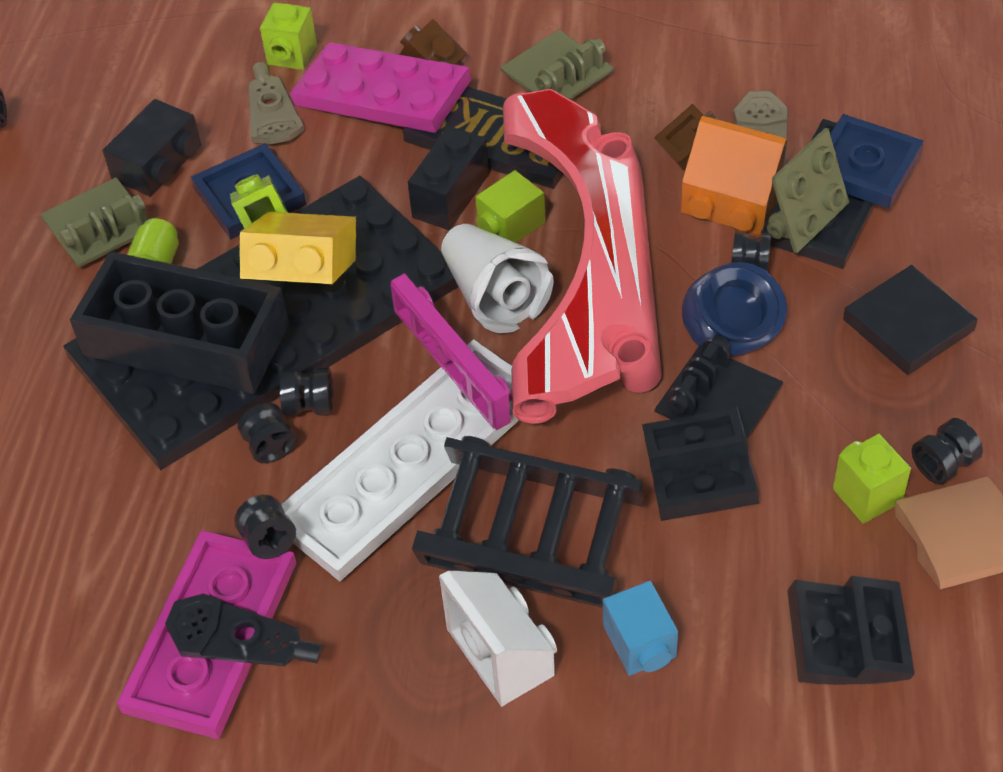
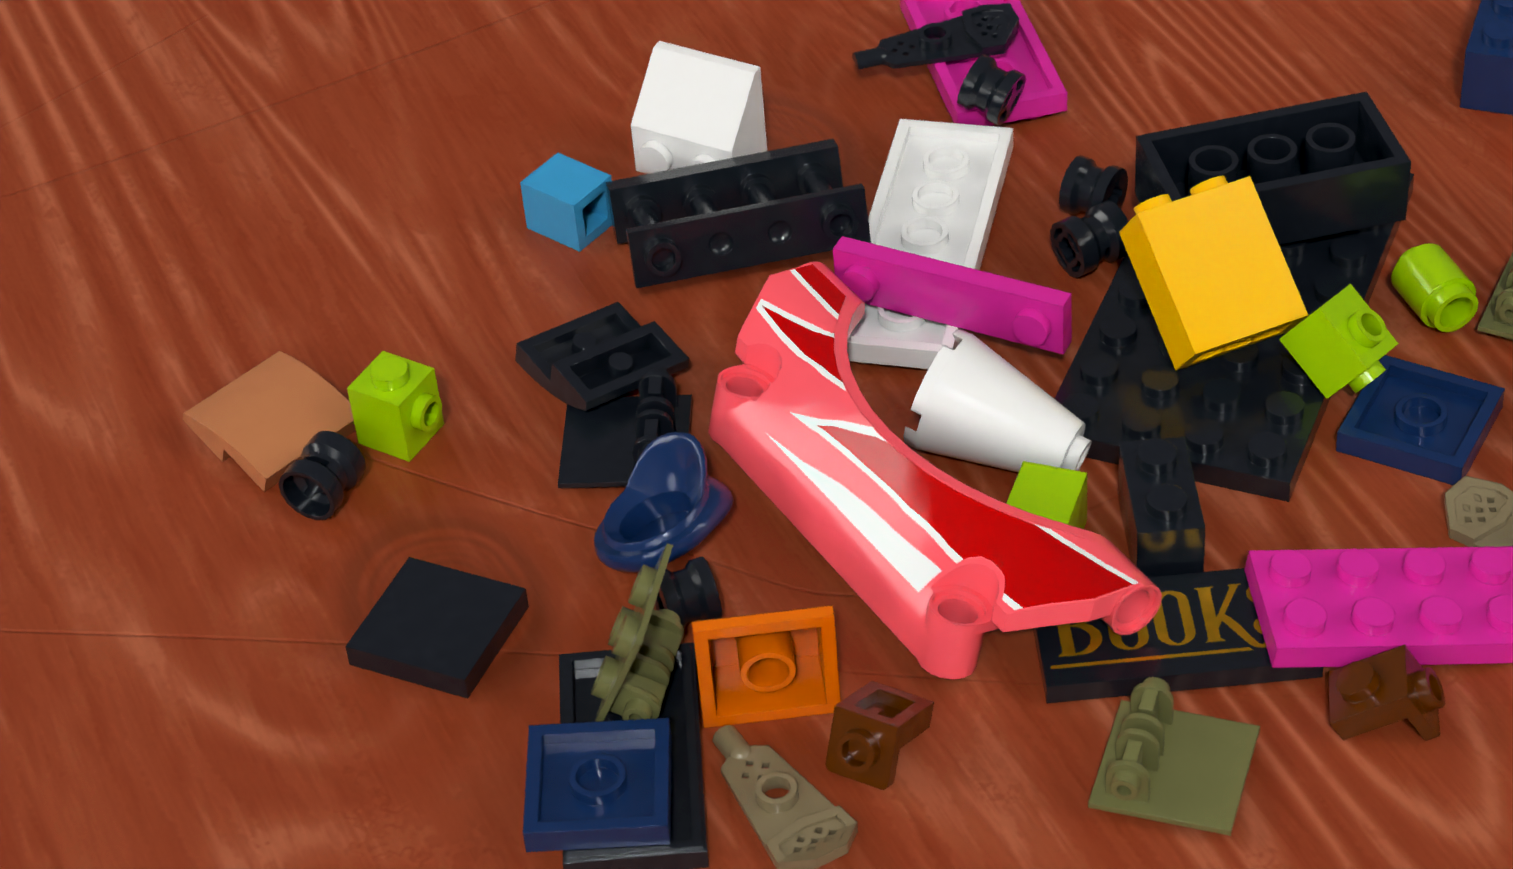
camera: 150 degrees right, 10 degrees down
black slope [787,576,915,685] -> none

